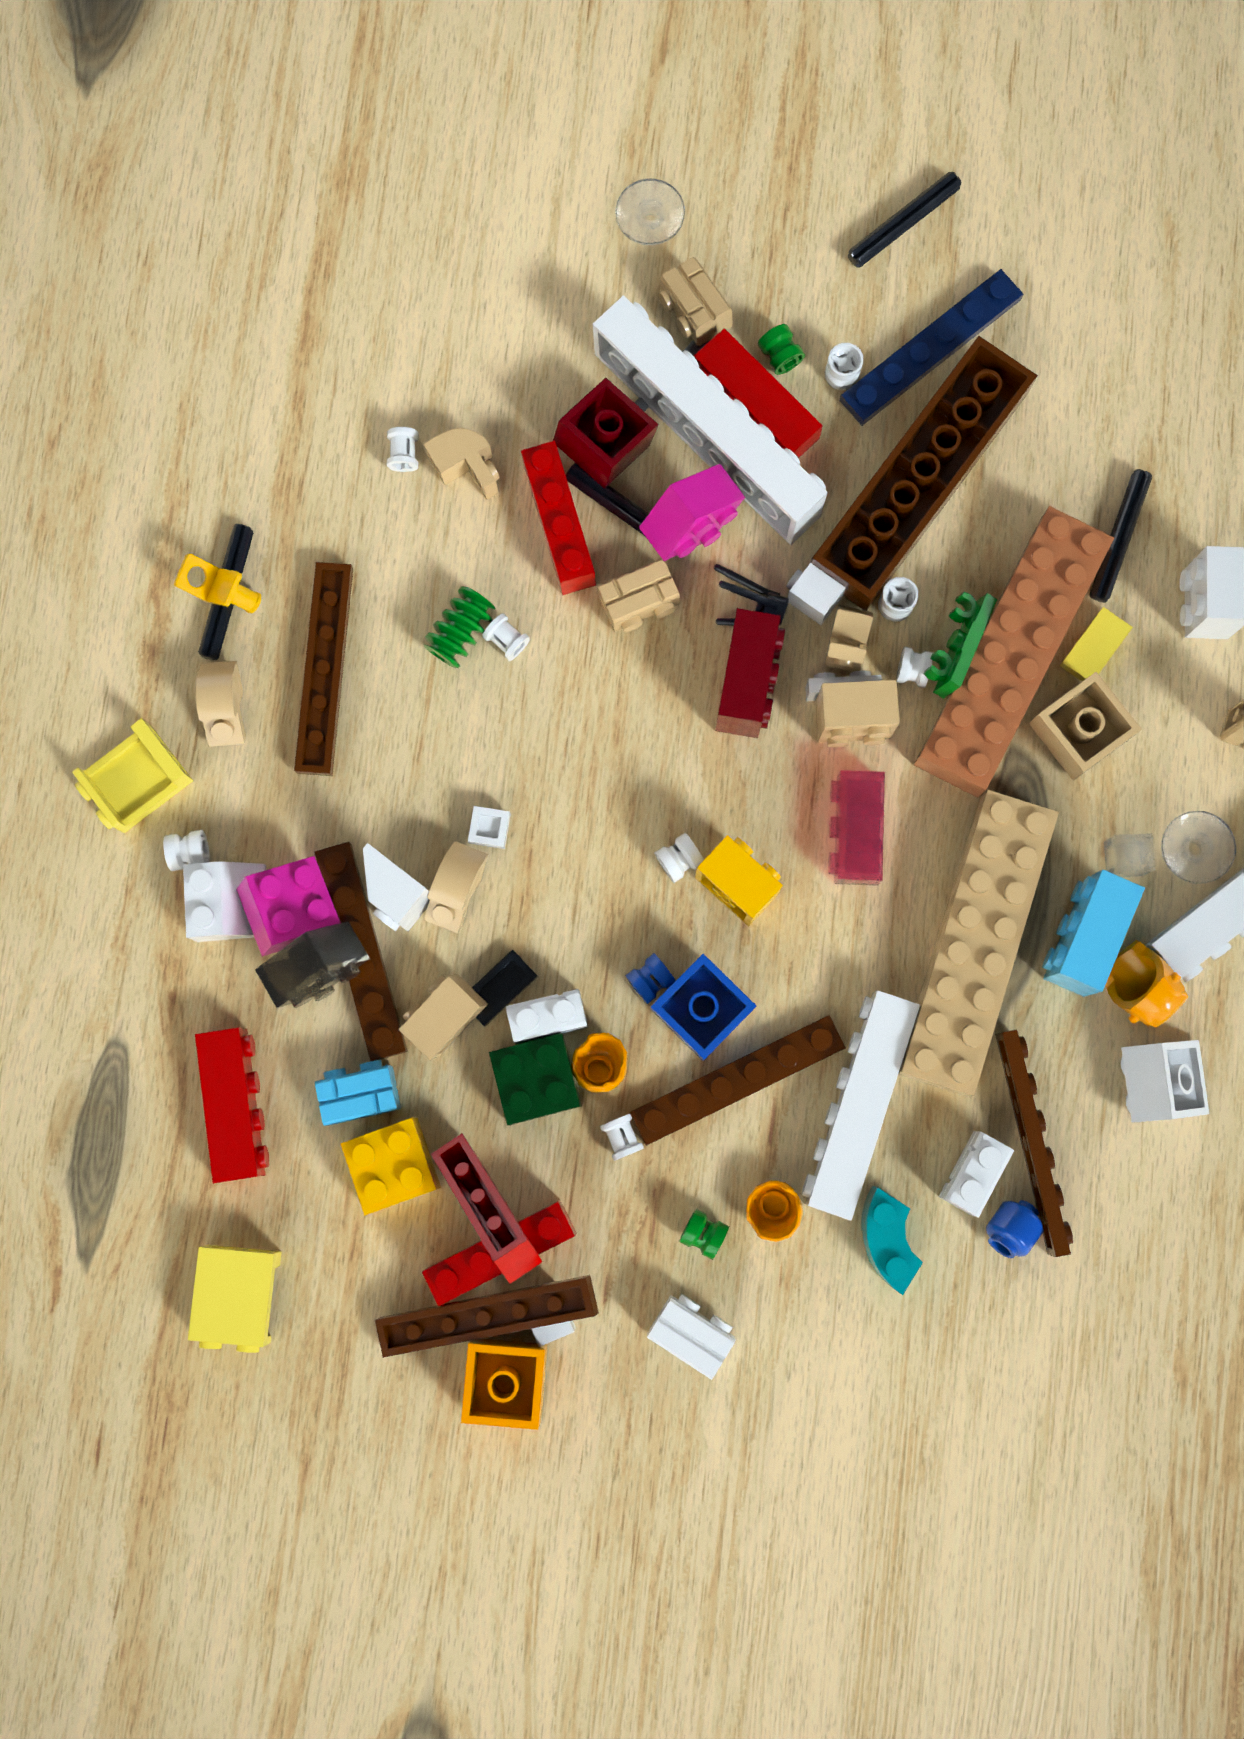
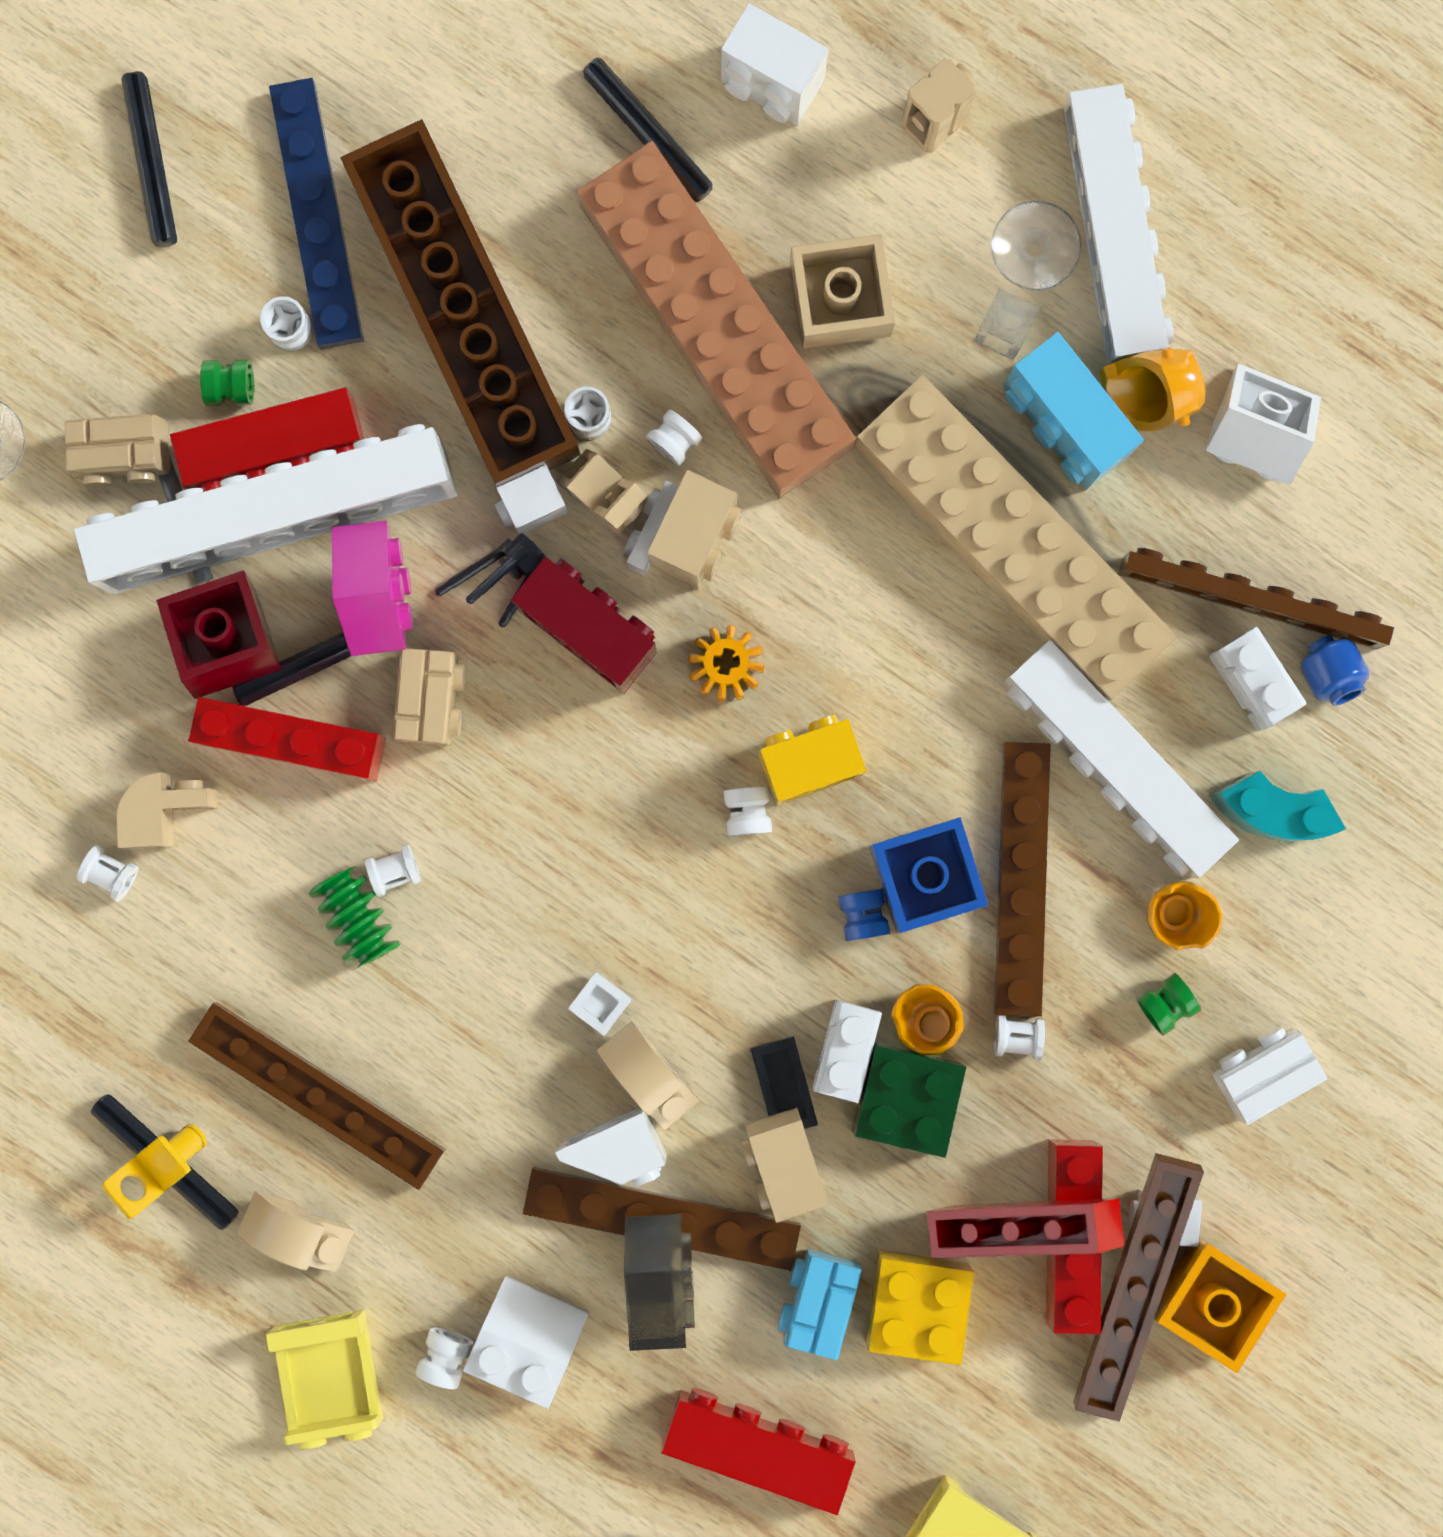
camera: 70 degrees left, 5 degrees up
dark pink brick [236,856,341,957] -> none
clear pink brick [828,770,885,886] -> none
green plate [924,592,998,699] -> none
light yellow tile [1059,607,1133,681] -> none
none -> light orange gear [688,625,765,703]

